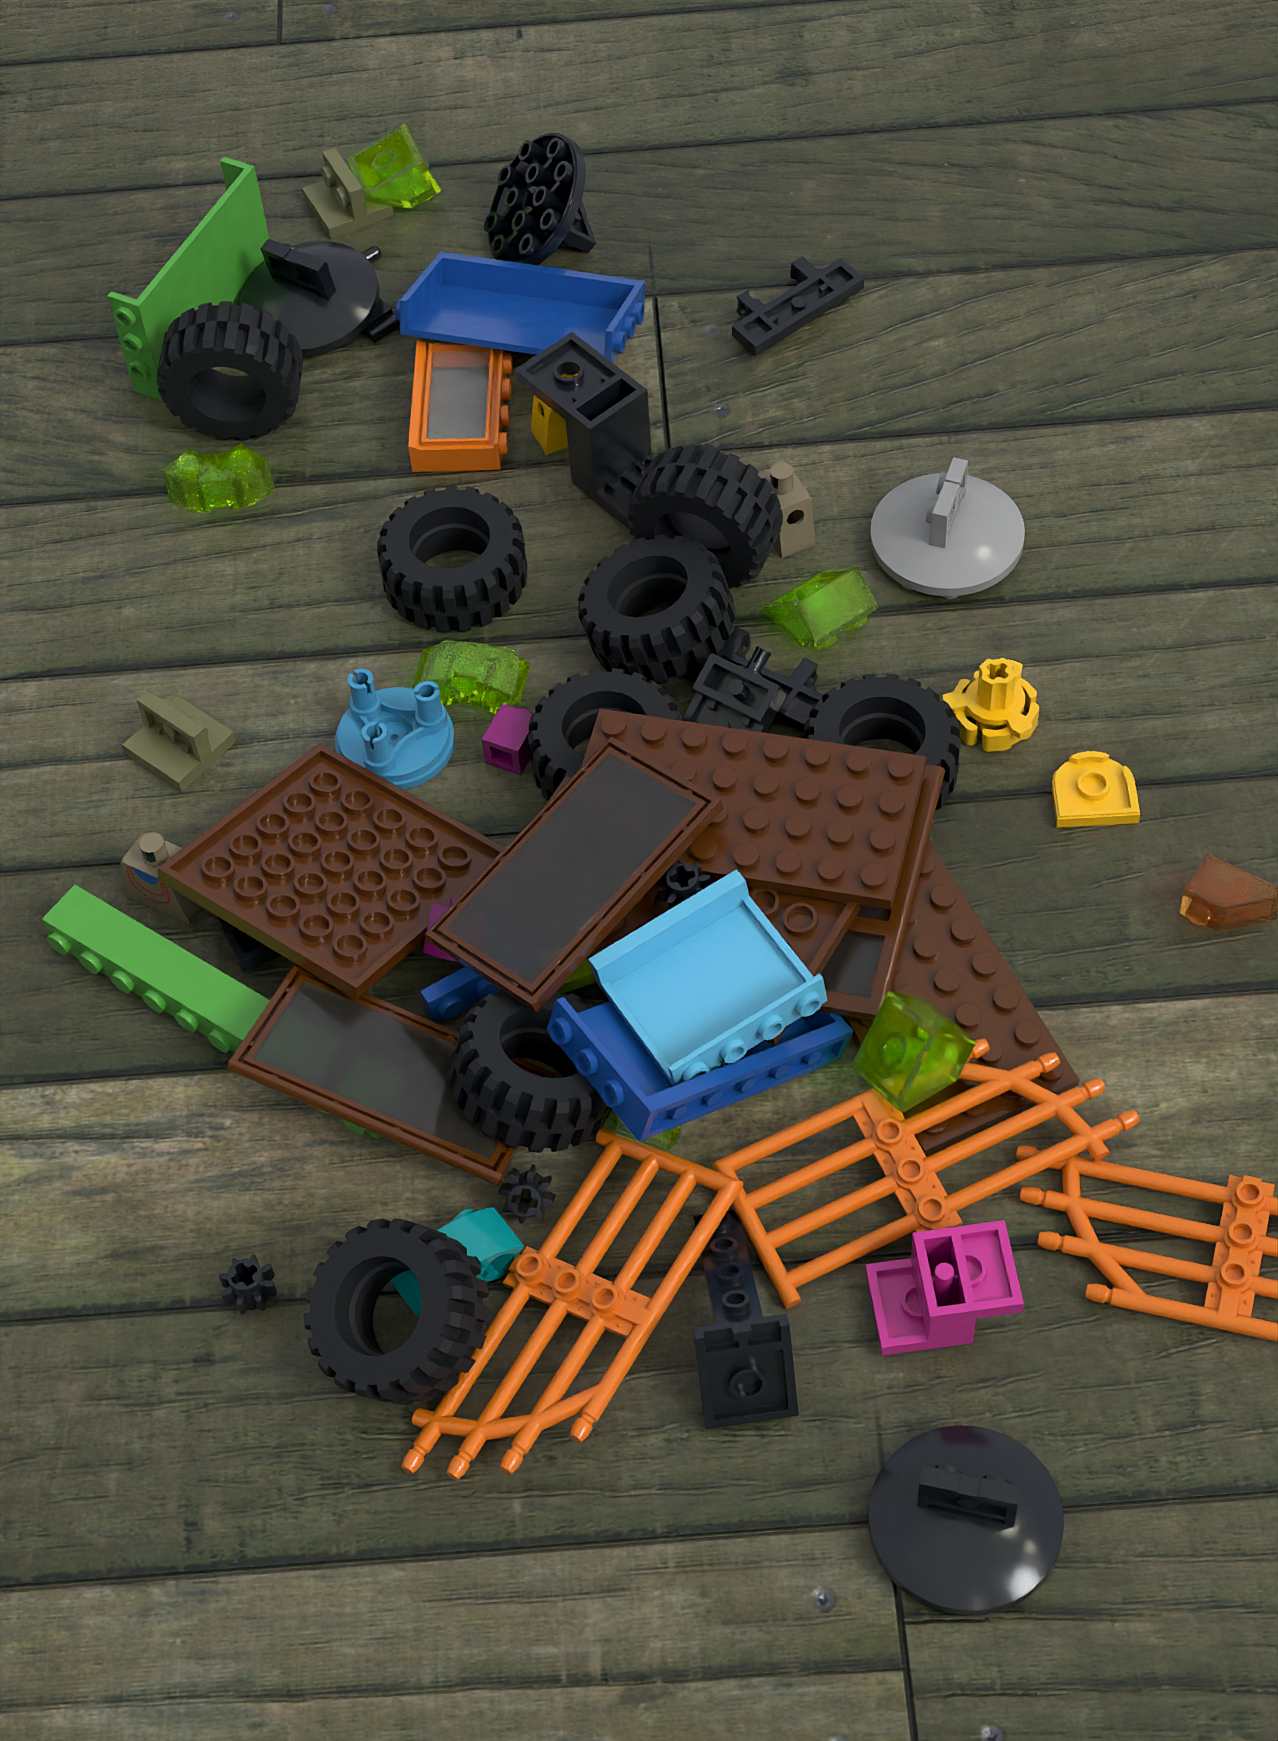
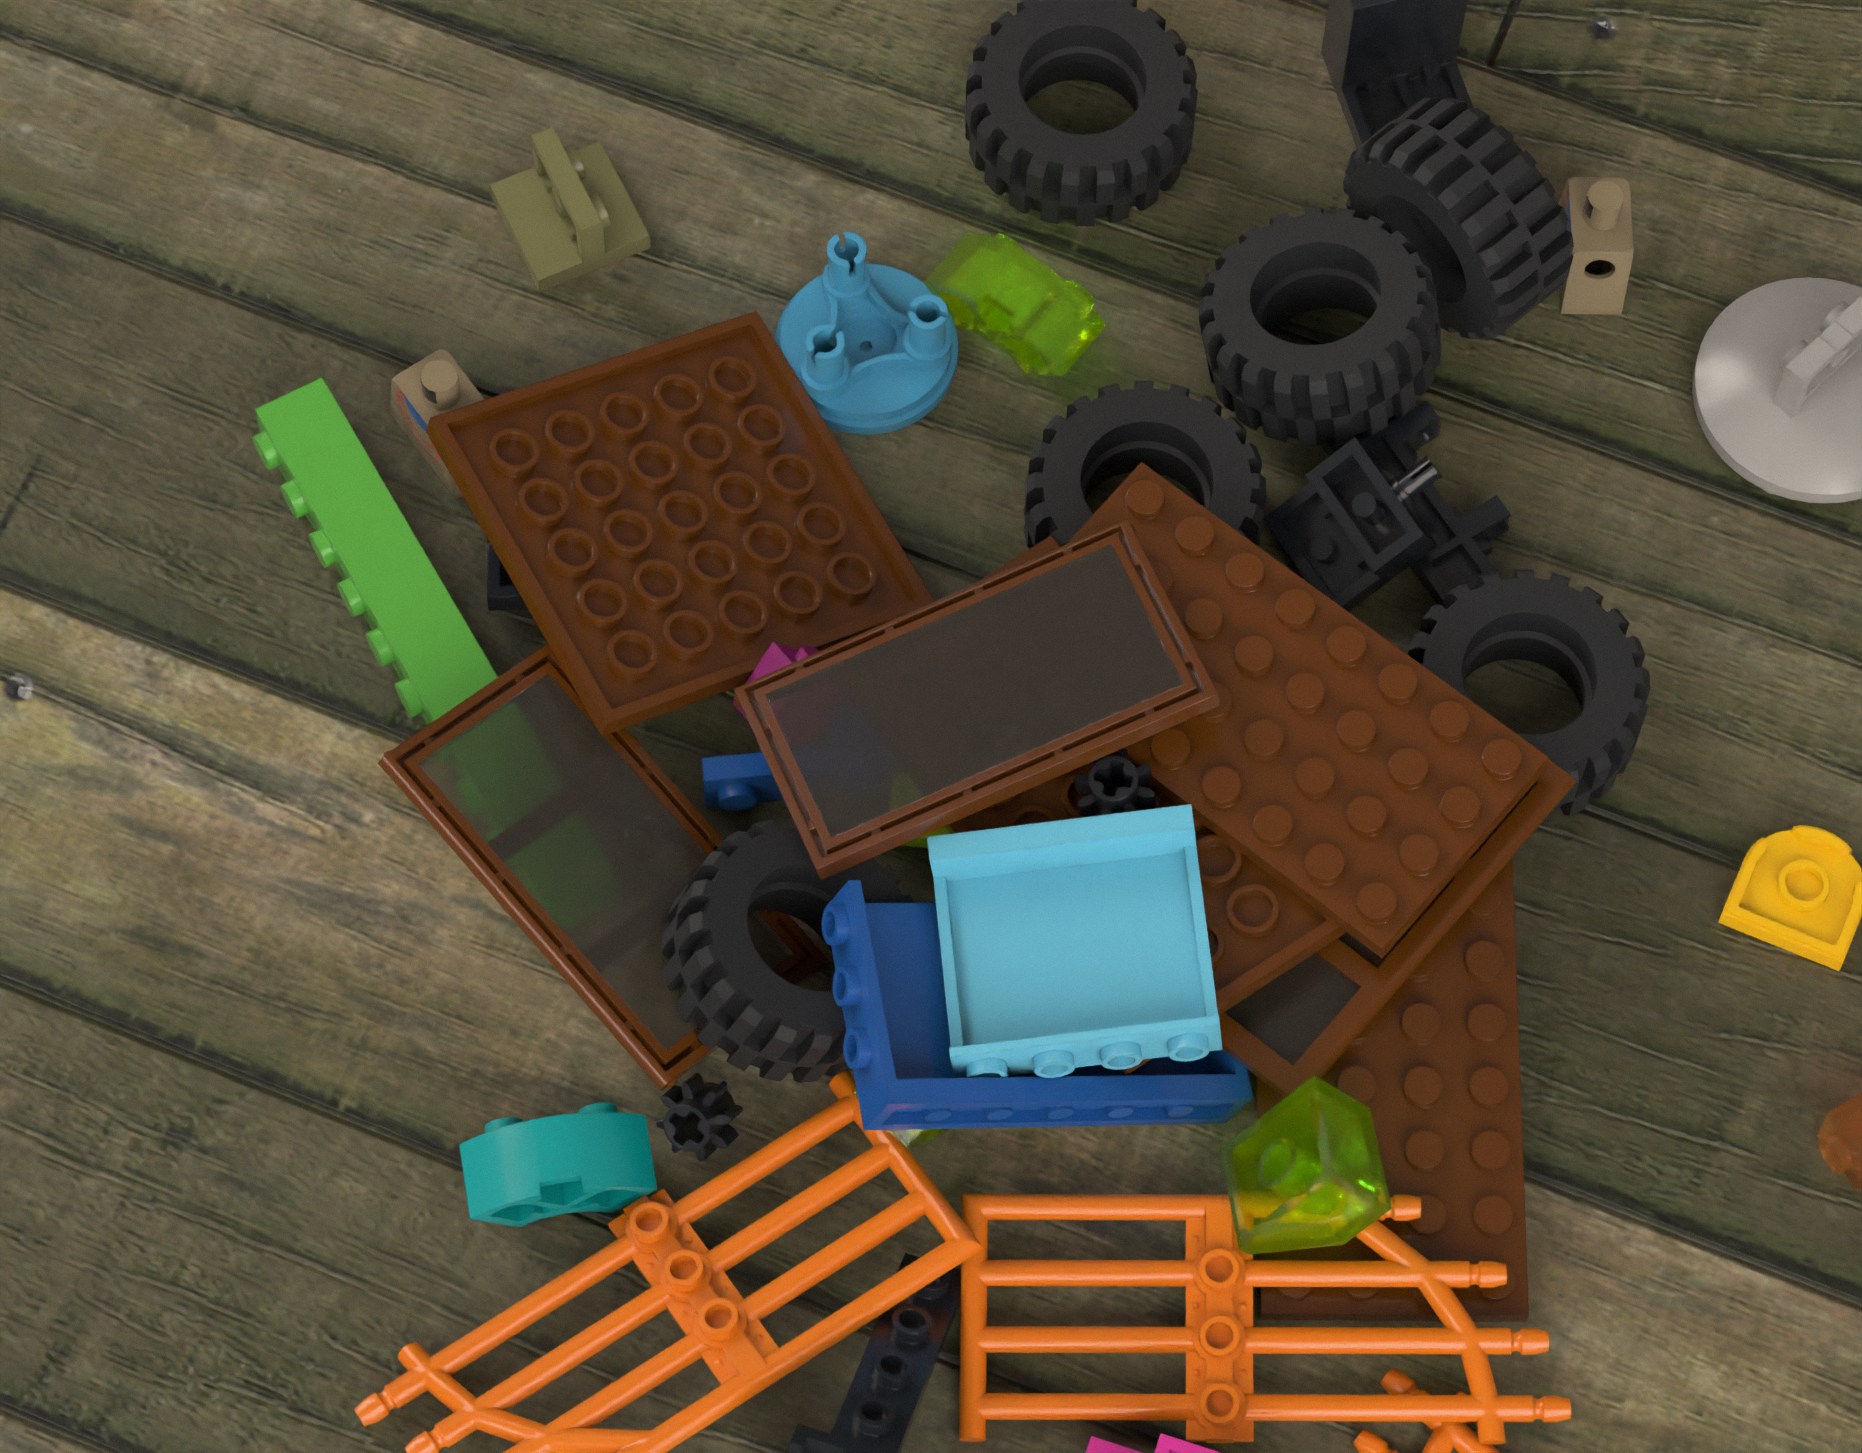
camera: 20 degrees right, 10 degrees up
black gear [219,1255,277,1315] -> none
black tyre [304,1218,490,1405] -> none
magenta brick [481,704,533,775] -> none
clear neon green slope [763,566,879,650] -> none
yellow piece [942,658,1039,752] -> none

